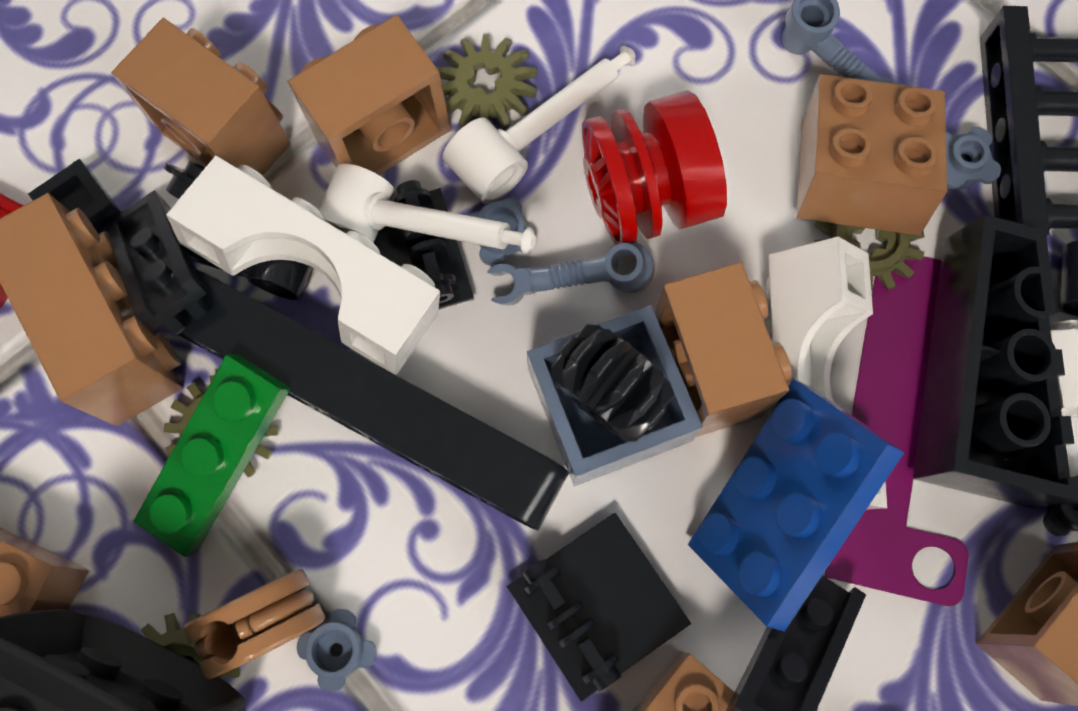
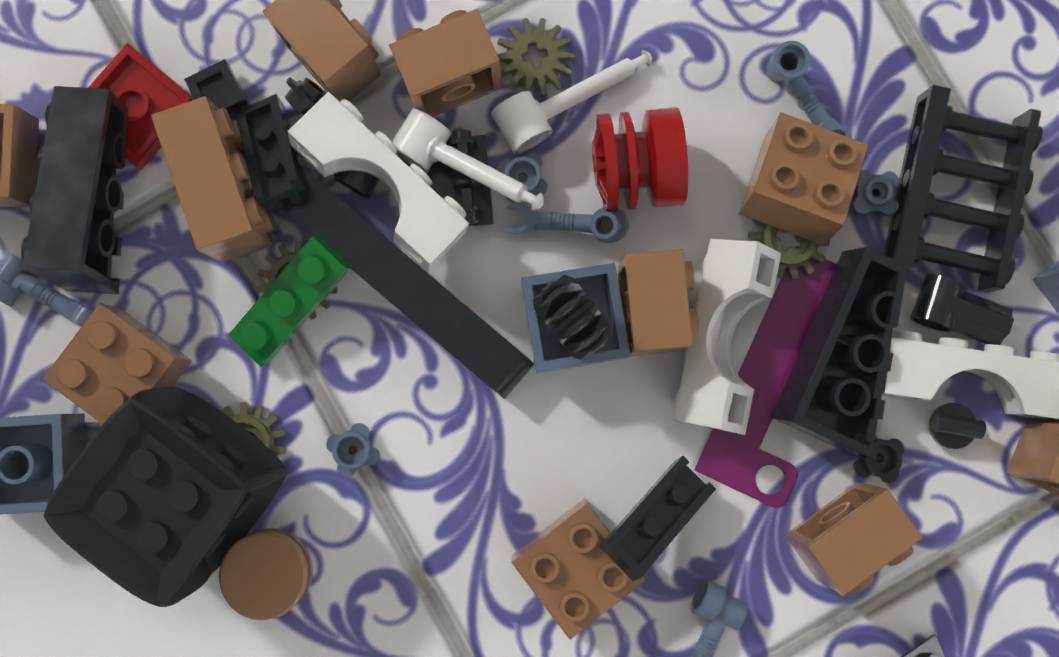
camera: 10 degrees right, 10 degrees up
medium nougat head [183,569,325,679] -> none
black hinge [507,513,691,702] -> none
blue plate [688,378,905,632] -> none

